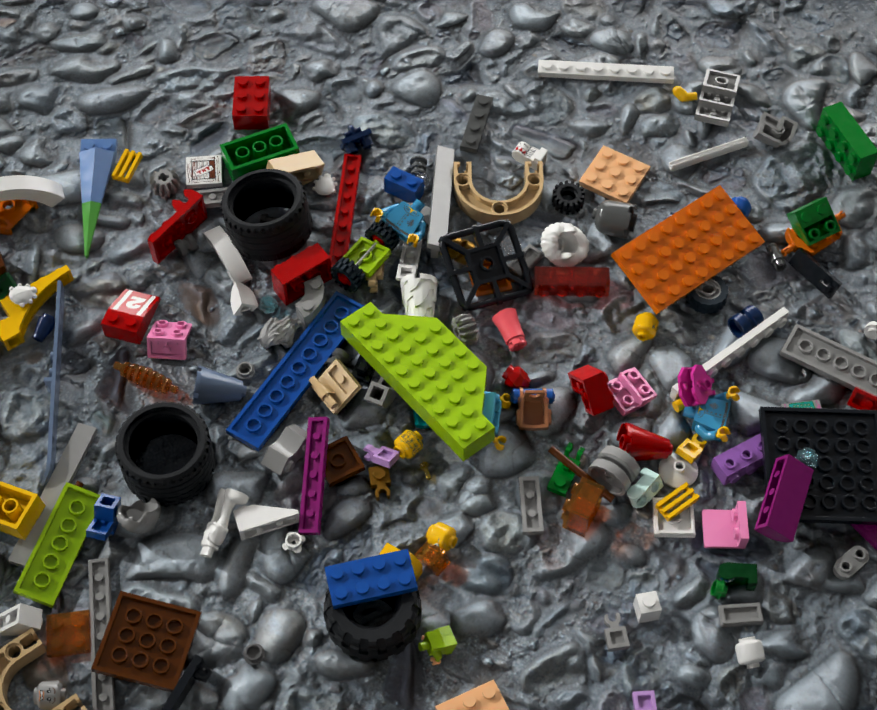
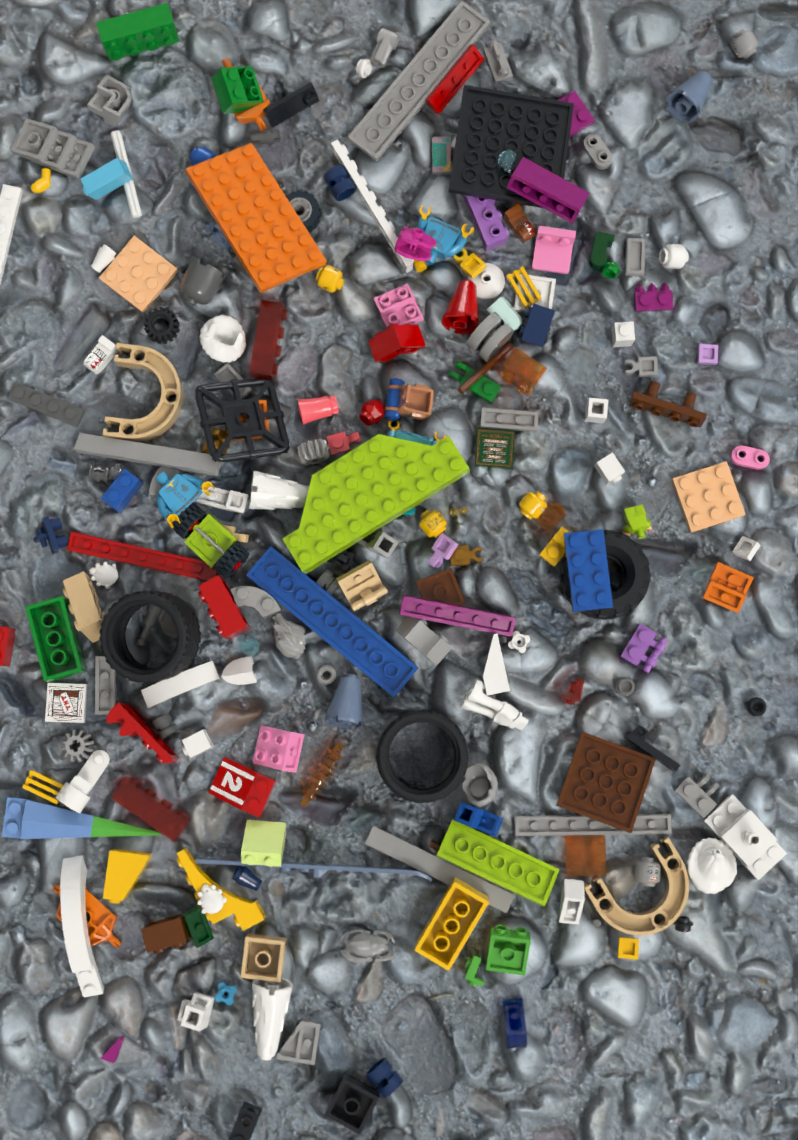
camera: 80 degrees left, 25 degrees up
none -> white piece [55,750,110,813]
none -> medium azure brick [81,157,133,200]
none -> white cone [91,244,116,273]
none -> yellow slope [103,849,152,904]
none -> clear red brick [110,777,191,842]
none -> white brick [181,729,214,758]
none -> yellowish green brick [241,820,286,867]
none -> coral plate [327,432,362,456]
none -> dark green tile [474,428,515,469]
none -> dark orange leg [503,204,537,243]
none -> dark blue brick [519,304,555,348]
none -> clear red bracket [559,678,584,705]
none -> white brick [585,398,608,423]
none -> white brick [594,453,625,485]
none -> medium lavender plate [620,623,668,673]
none -> reddish brown plate [628,381,707,428]
none -> magenta plate [634,282,674,312]

